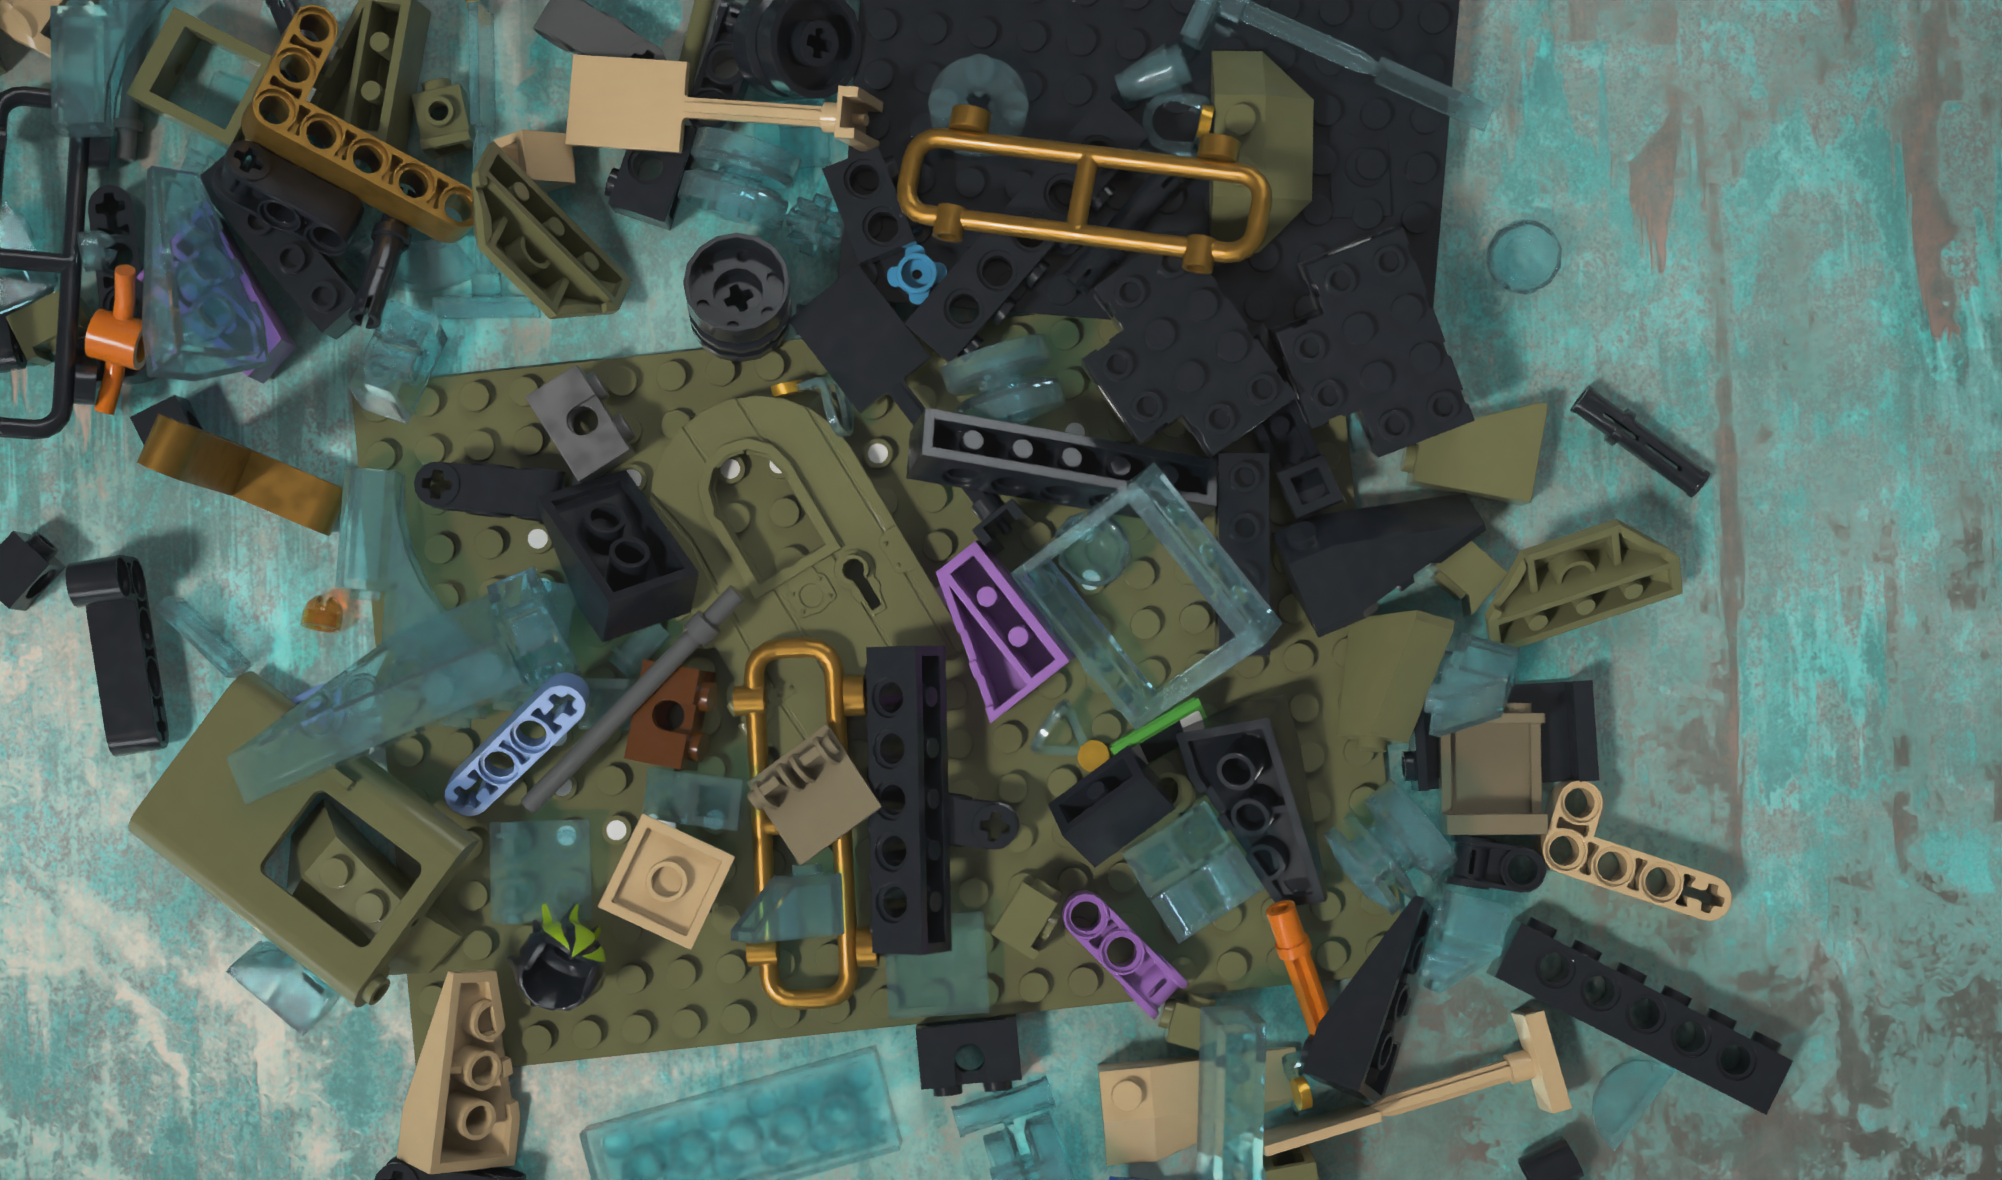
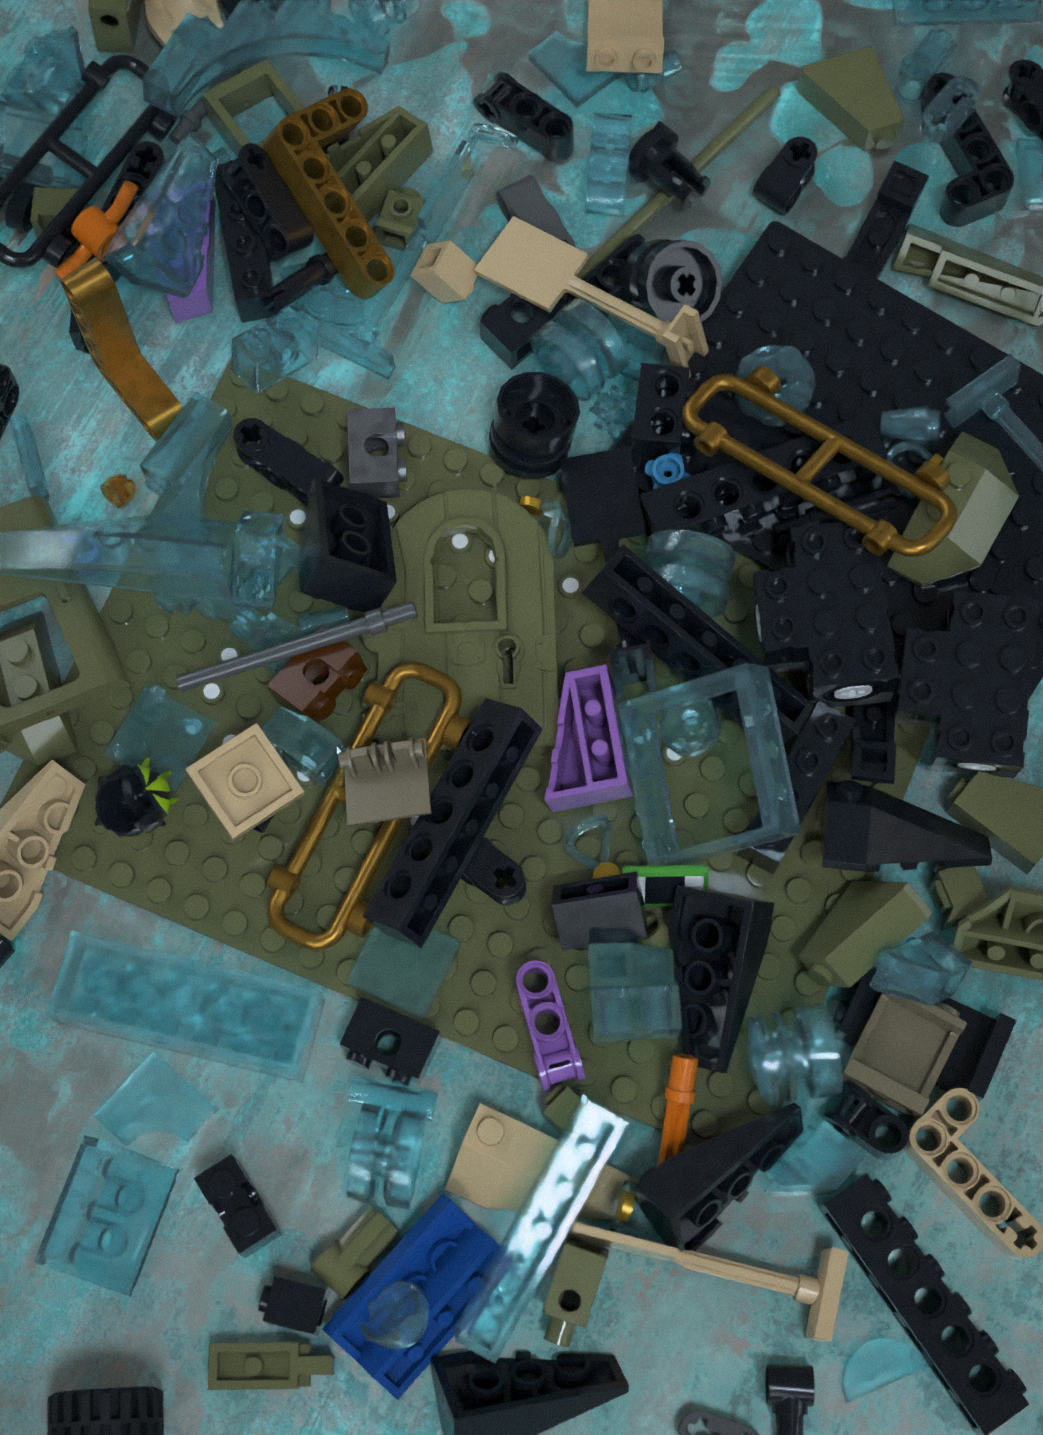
camera: 30 degrees right, 15 degrees down
clear light blue hinge [77,230,117,272] -> none
medium blue beam [445,672,590,816] -> none
olive wedge [471,141,632,319] -> none
clear light blue slope [730,863,845,943] -> none
olive brick [991,878,1062,961] -> none

